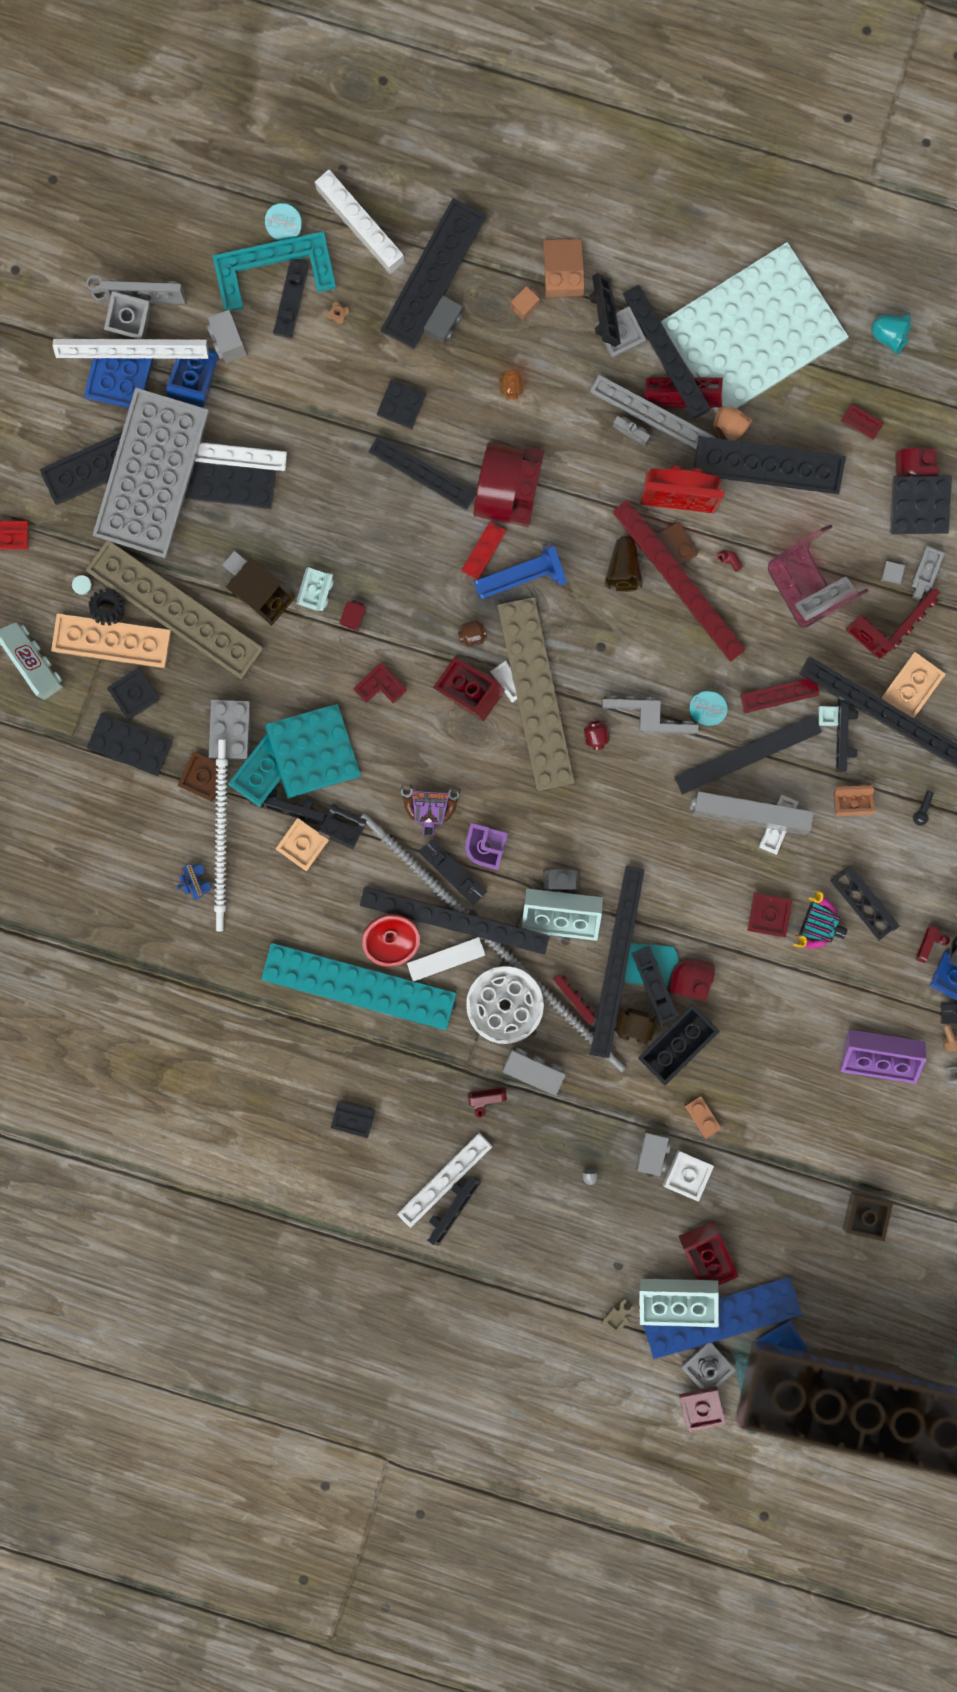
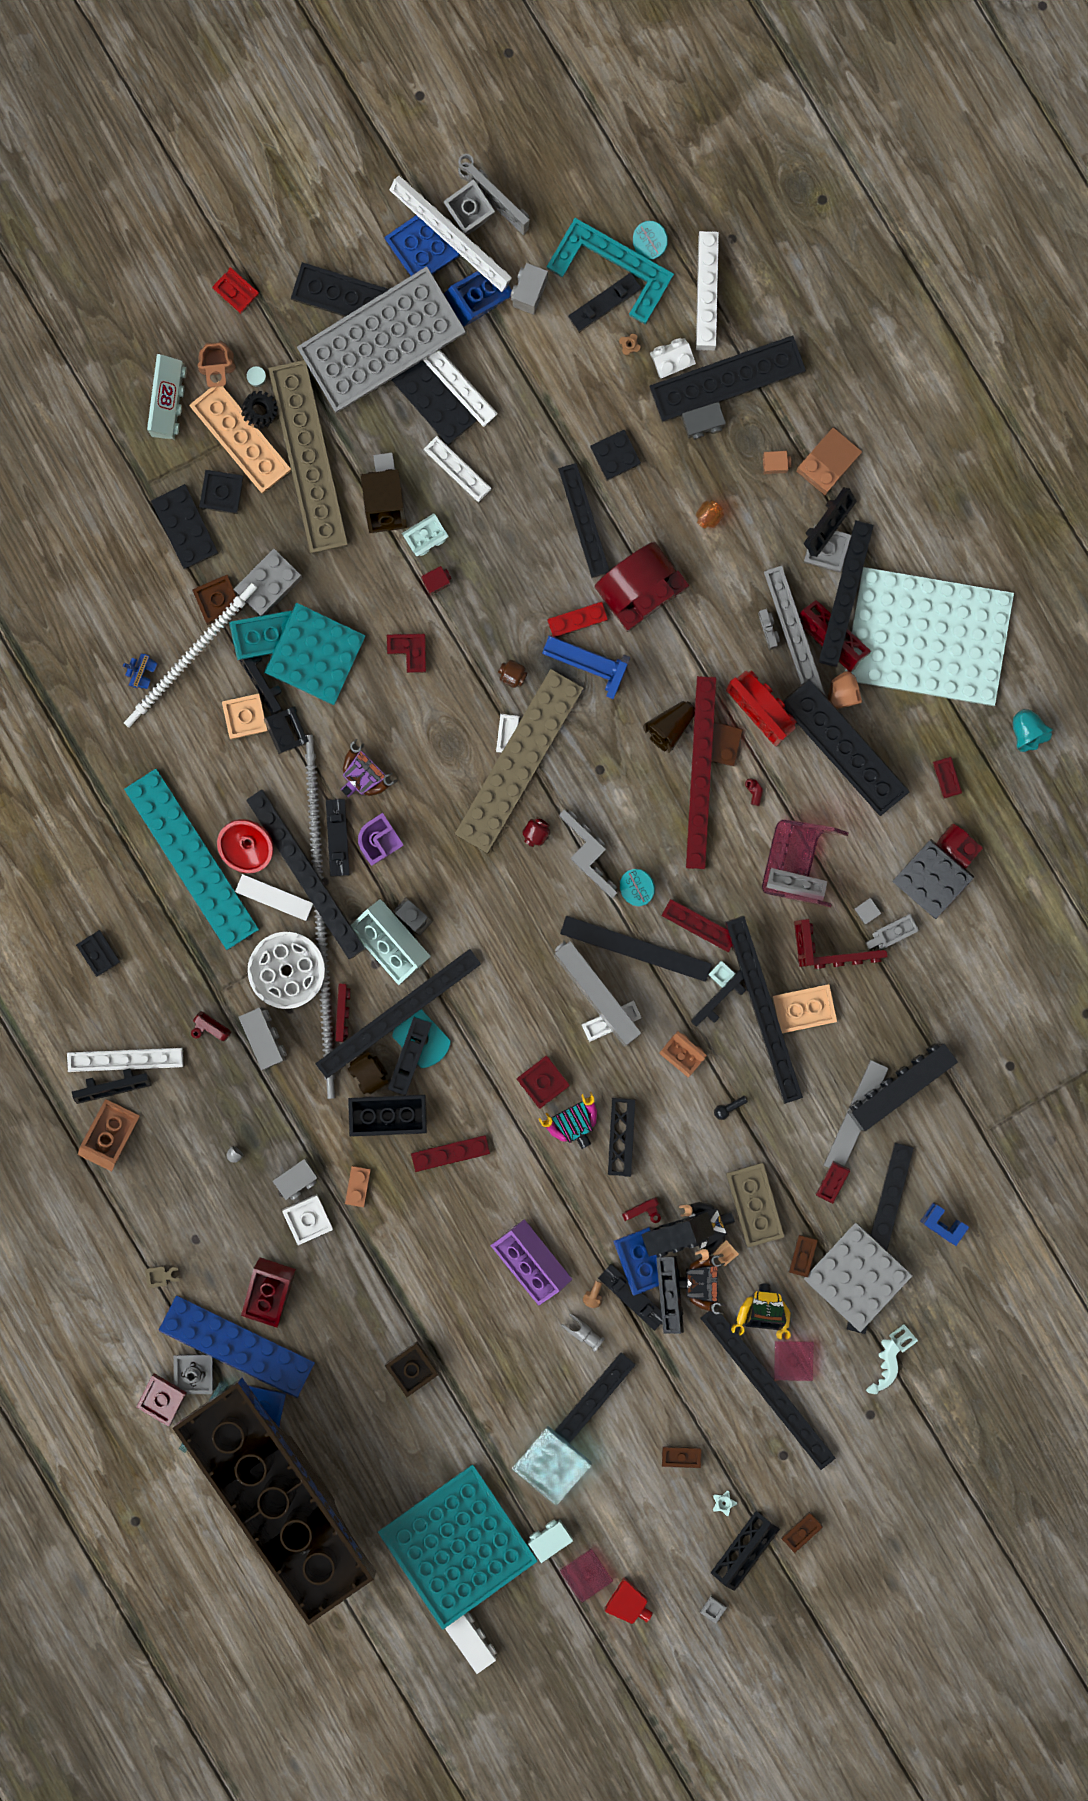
camera: 40 degrees right, 0 degrees up
dark red slope [433,657,505,722] -> none
light aqua slope [639,1279,718,1327] -> none
dark red brick [667,958,715,1001] -> none
none -> nougat slope [77,1099,140,1171]
none -> nougat piece [197,341,236,388]
none -> dark red plate [411,1135,490,1172]
none -> white tile [423,436,492,503]
none -> white bracket [650,338,696,378]

